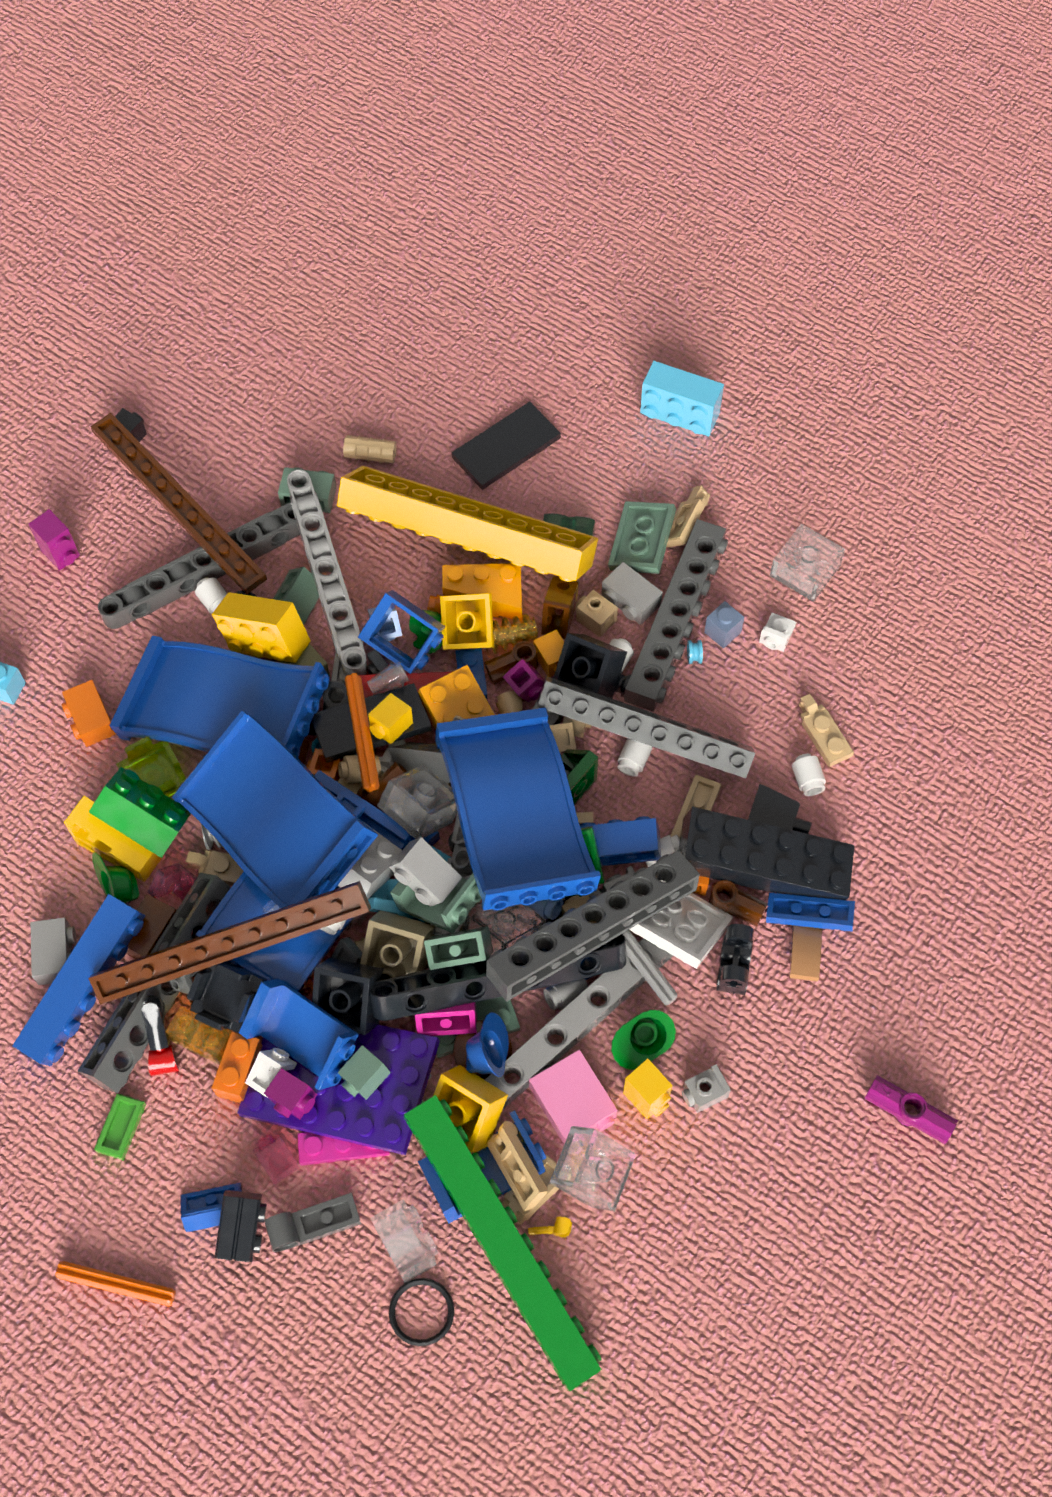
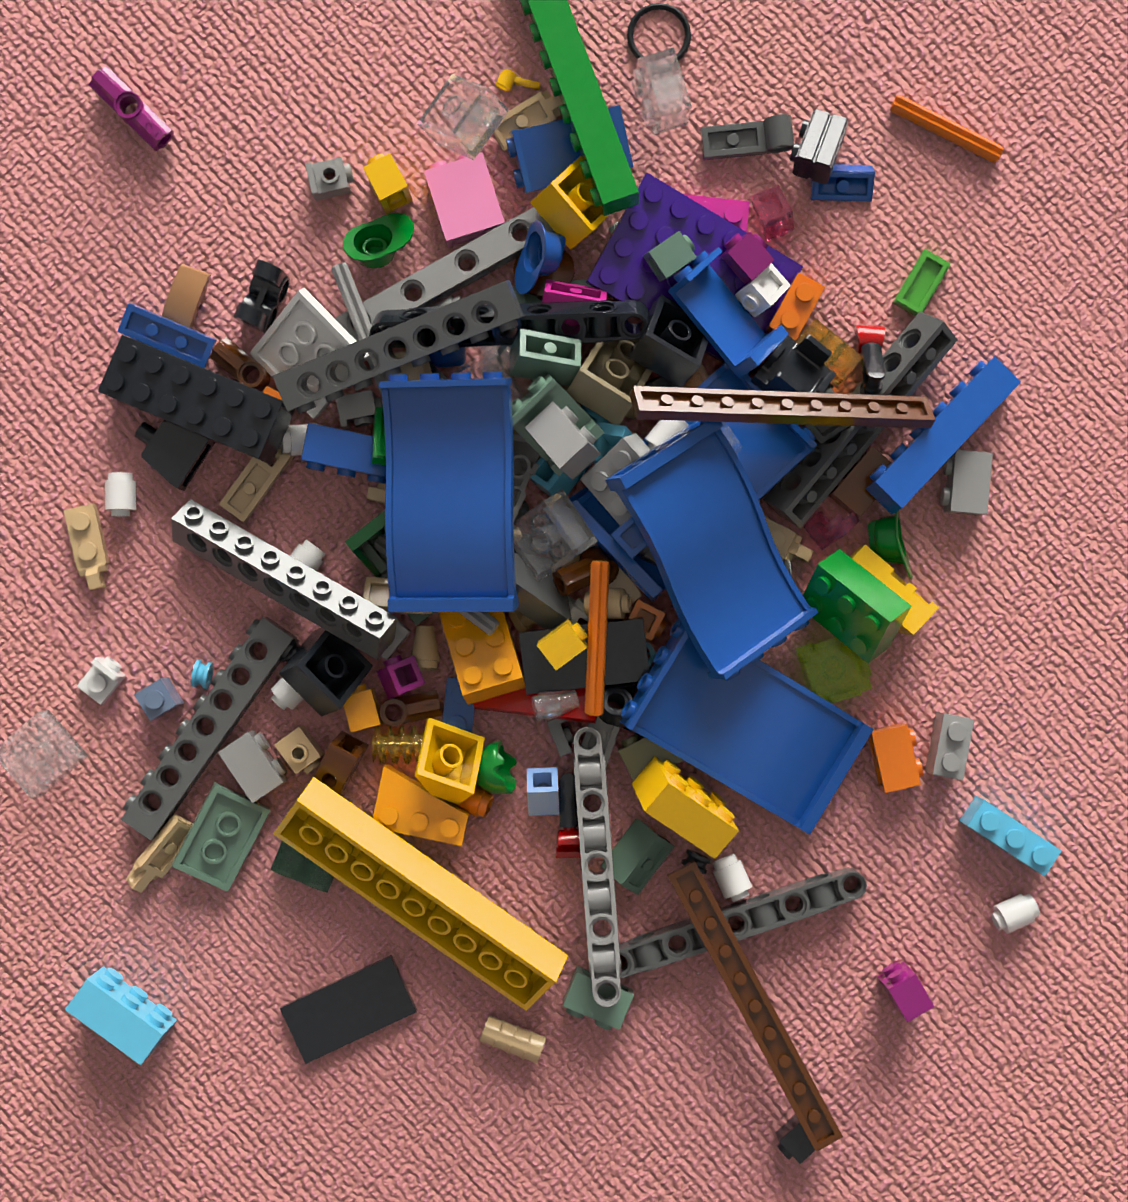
camera: 170 degrees left, 25 degrees up
blue window [358,590,445,674] -> none
tan plate [487,1121,548,1211] -> none
none -> piece [556,773,581,858]
none -> light grey brick [925,712,974,780]

